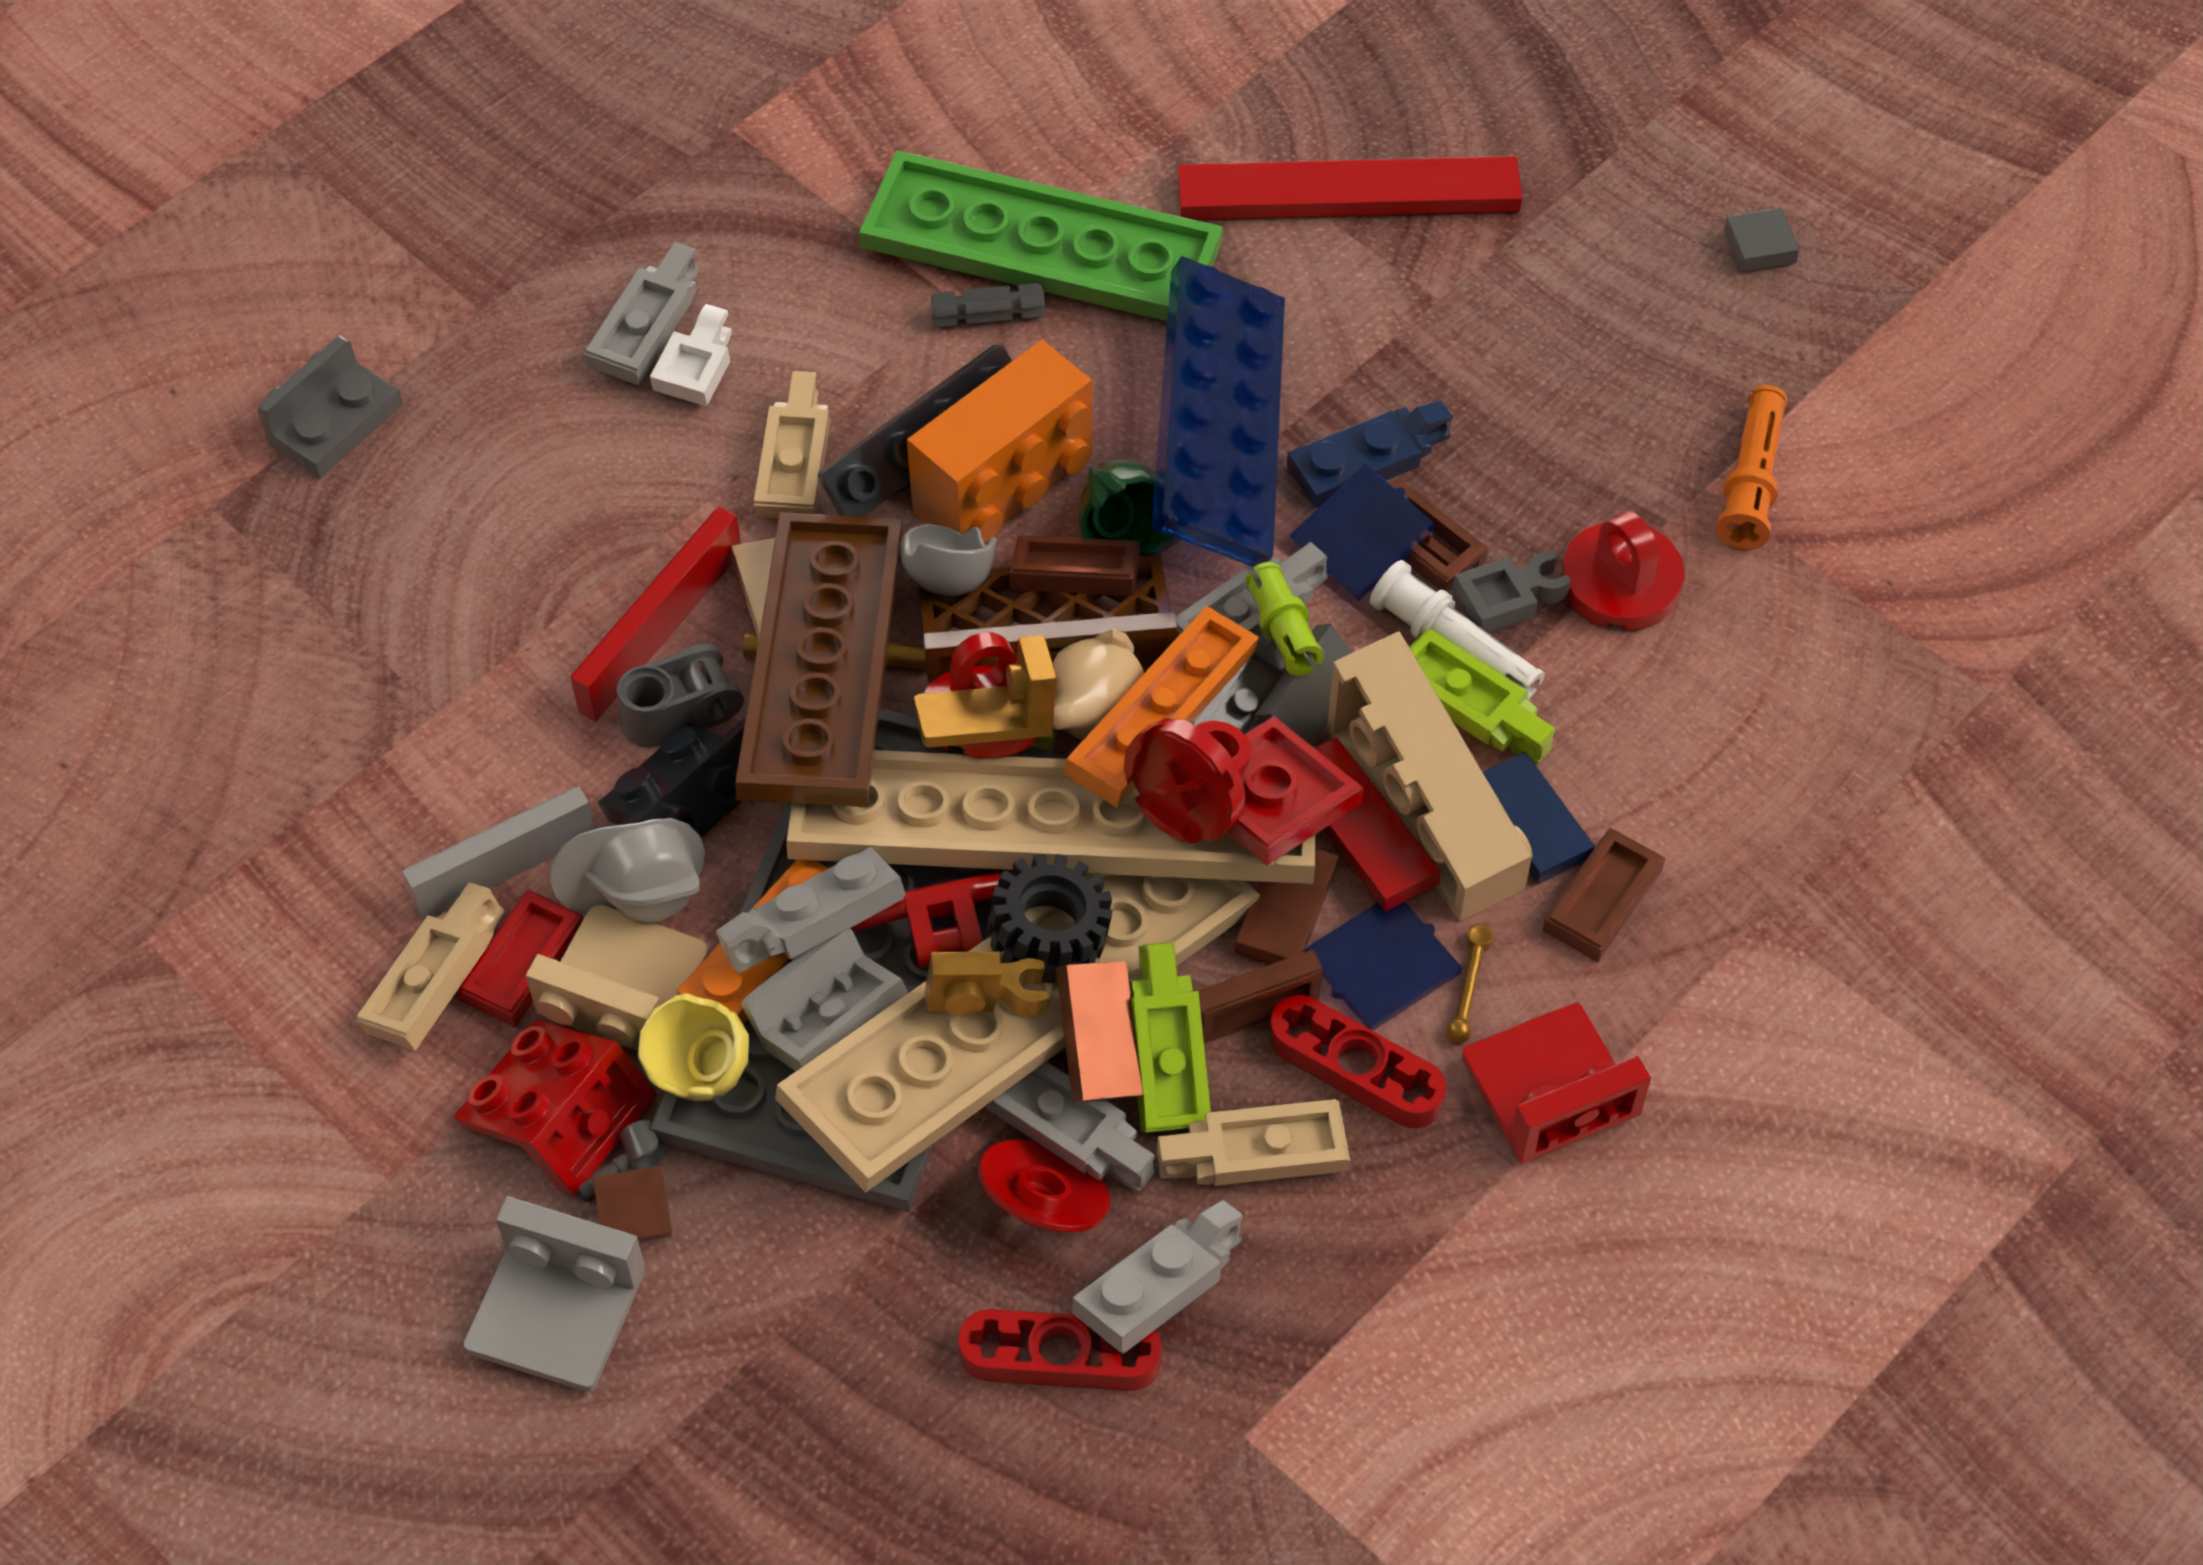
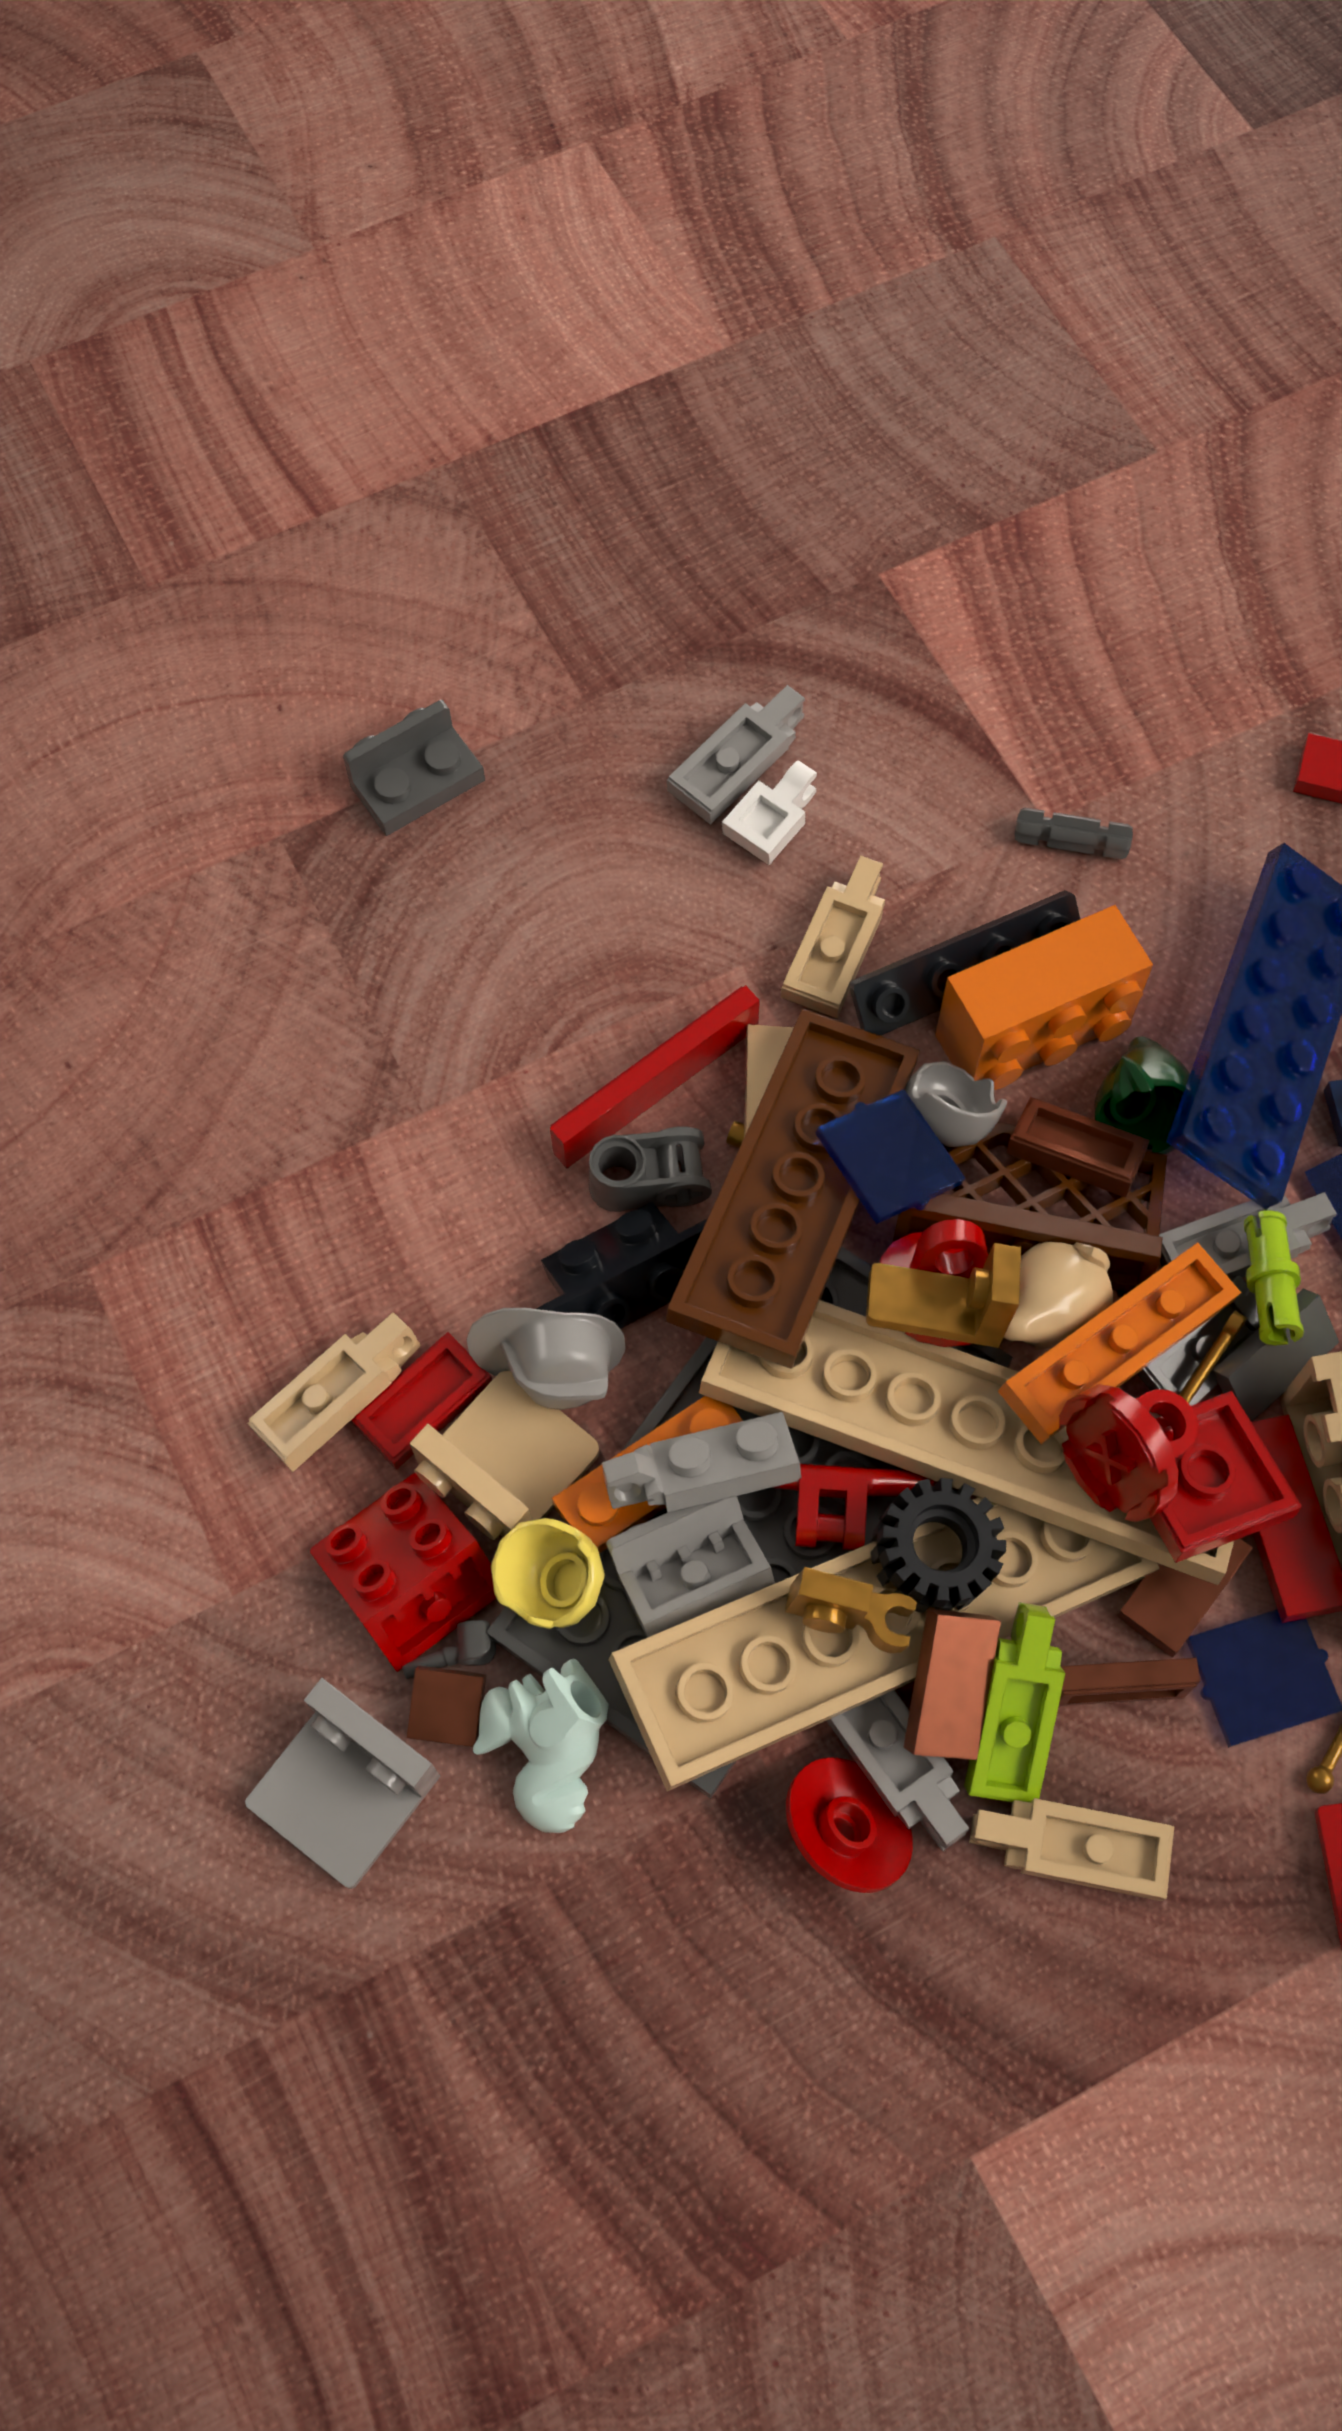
camera: 20 degrees right, 10 degrees up
light grey tile [402,786,595,921] -> none
bright green plate [859,150,1223,327] -> none
red beam [958,1309,1162,1391] -> none
light grey hinge [1072,1200,1243,1353] -> none
red beam [1269,995,1446,1128] -> none
none -> light aqua animal [473,1659,609,1833]
none -> clear blue piece [815,1089,965,1224]
none -> pearl gold hinge [1159,1310,1247,1417]

